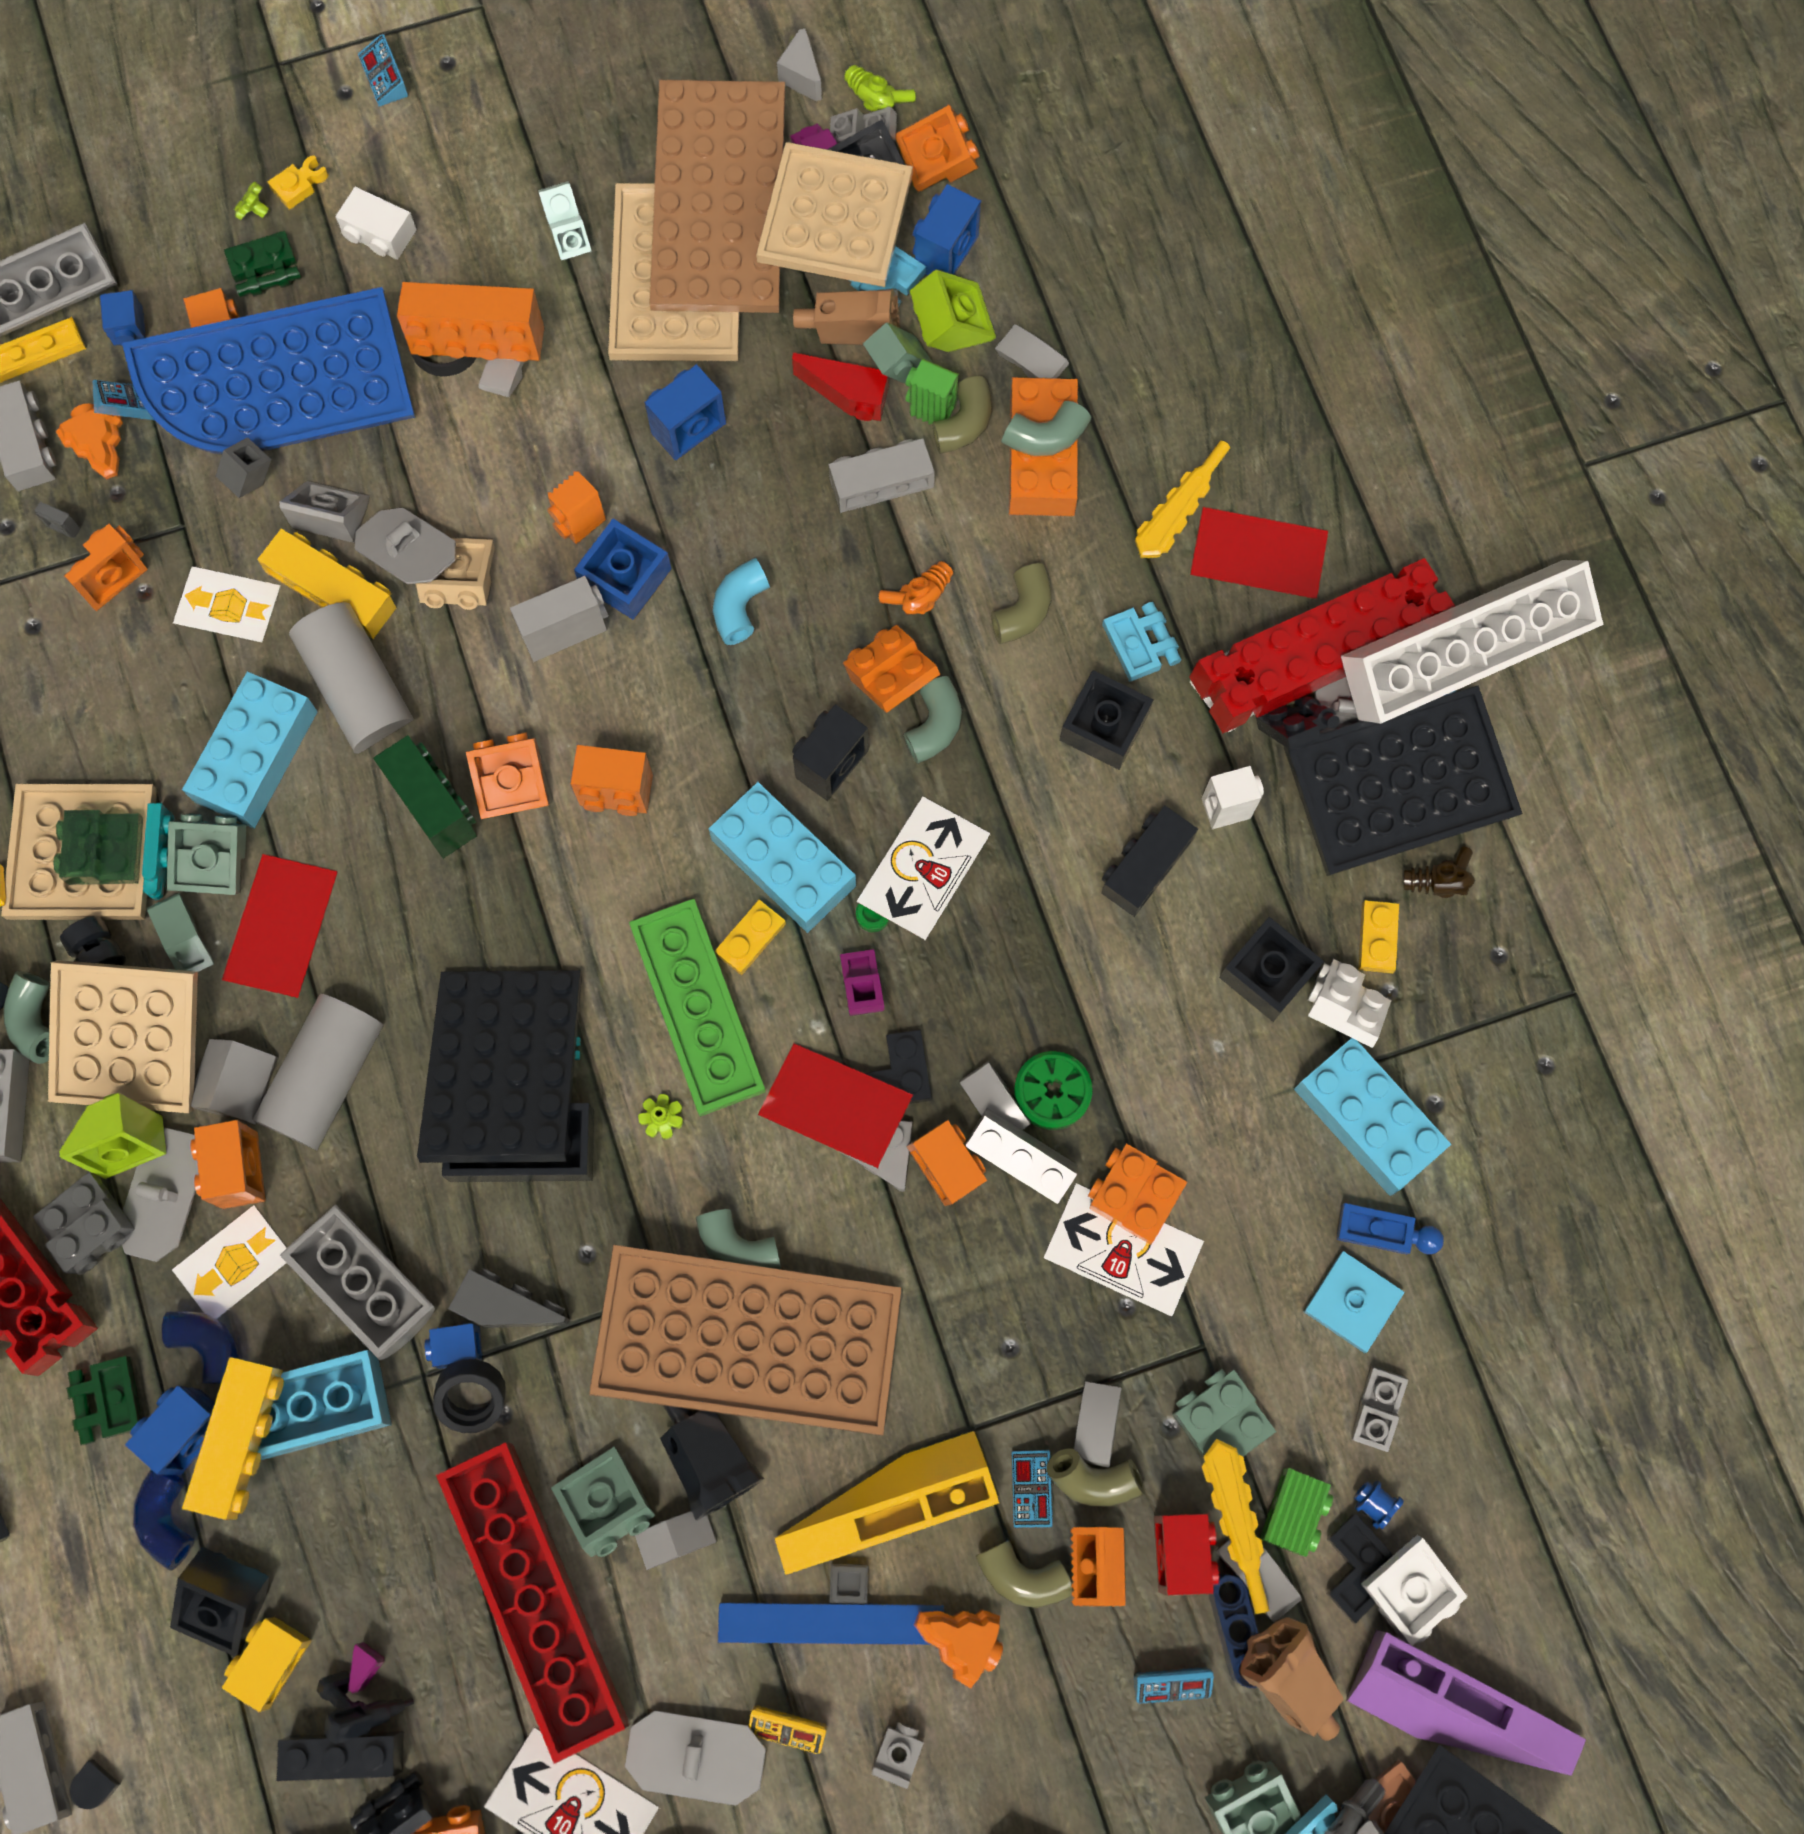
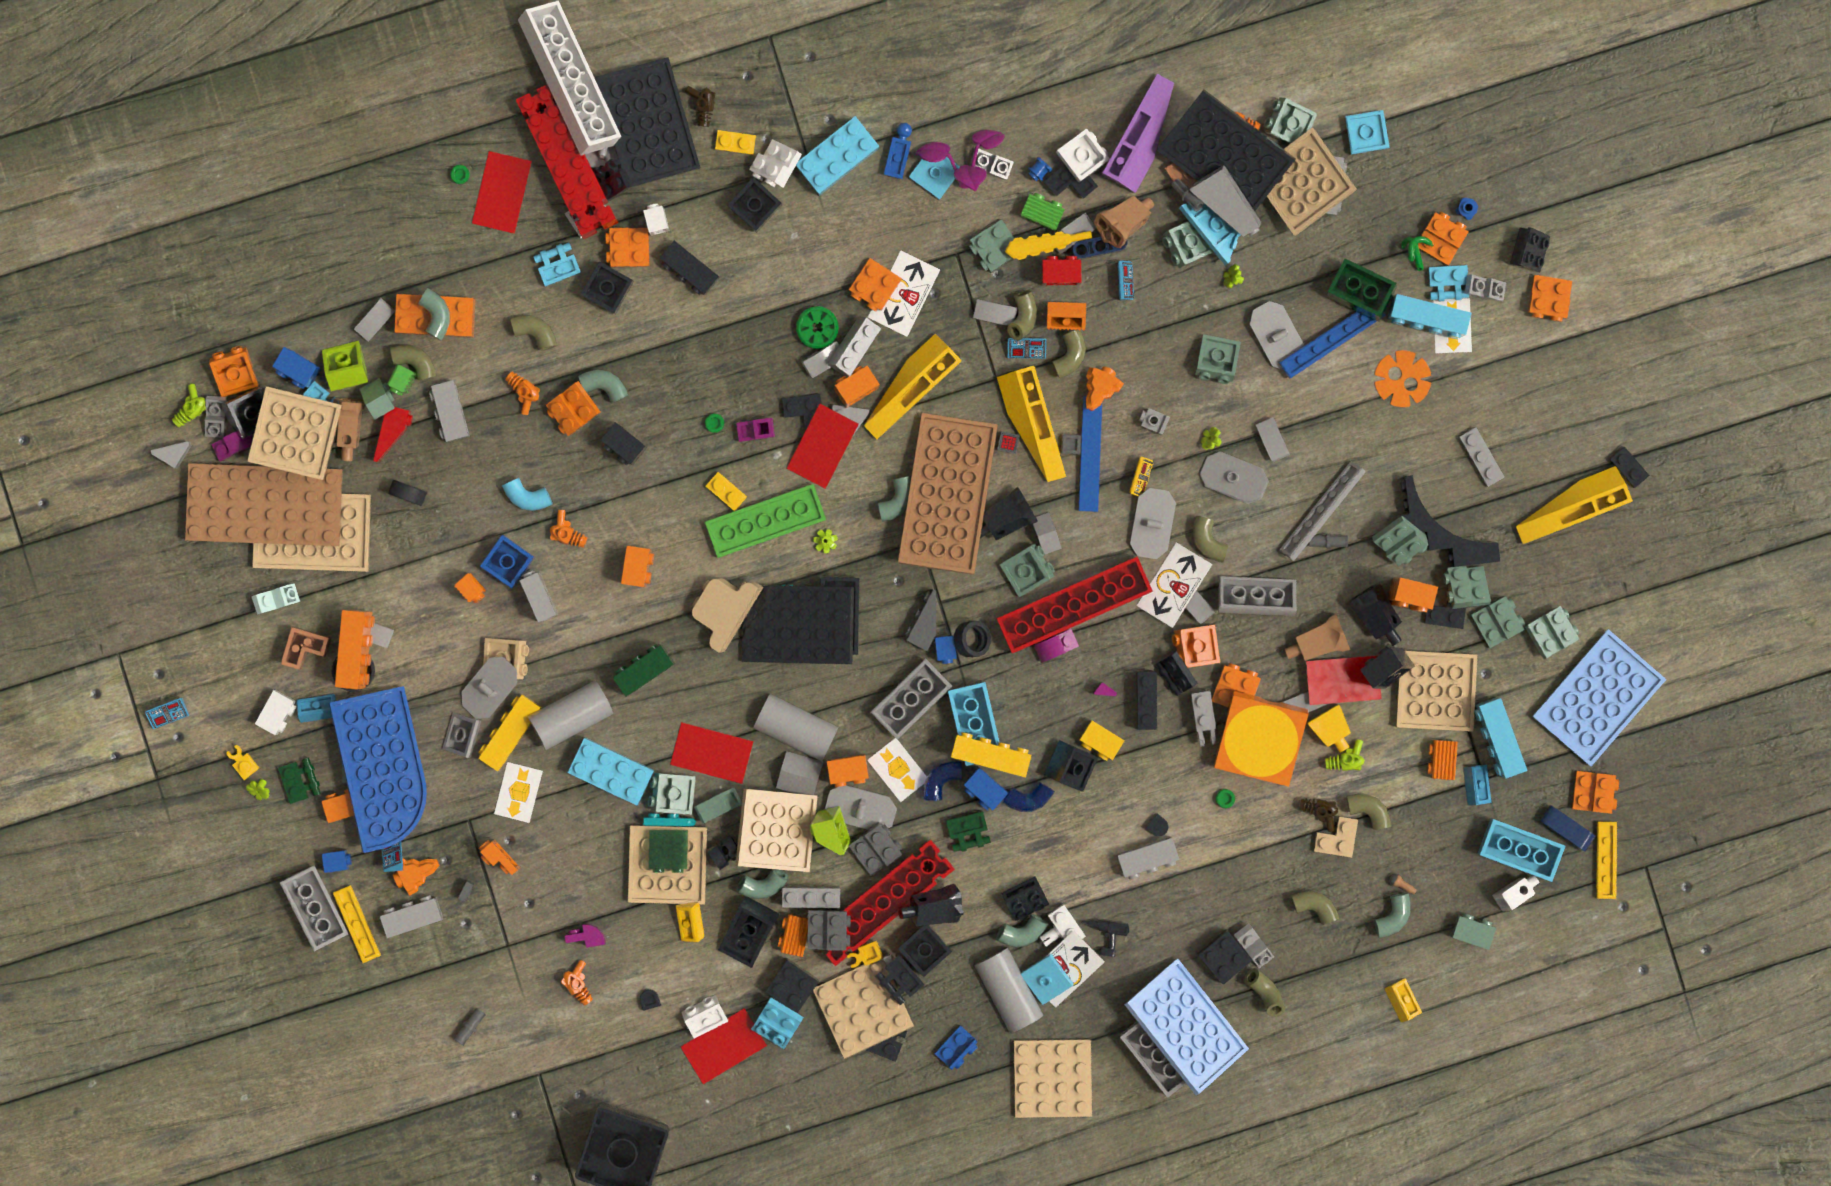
camera: 85 degrees left, 15 degrees up
dark grey brick [216,437,271,498] -> none
black piece [317,1671,414,1744] -> none
orange plate [466,733,549,819] -> none
blue brick [644,364,726,461] -> none
medium azure brick [708,782,856,933] -> none
white sticker [857,797,991,940] -> none
yellow sword [1135,441,1230,558] -> none
none -> nougat brick [281,627,331,670]
none -> dark azure slope [297,694,336,723]
none -> black tyre [388,479,427,506]
none -> green tile [450,165,470,185]
none -> orange piece [550,510,588,548]
none -> orange plate [606,228,650,268]
none -> tan brick [692,578,763,653]
none -> yellow wedge [864,334,962,439]
none -> magenta plant [915,130,1005,192]
none -> tile [997,431,1020,454]
none -> magenta brick [1034,629,1079,663]

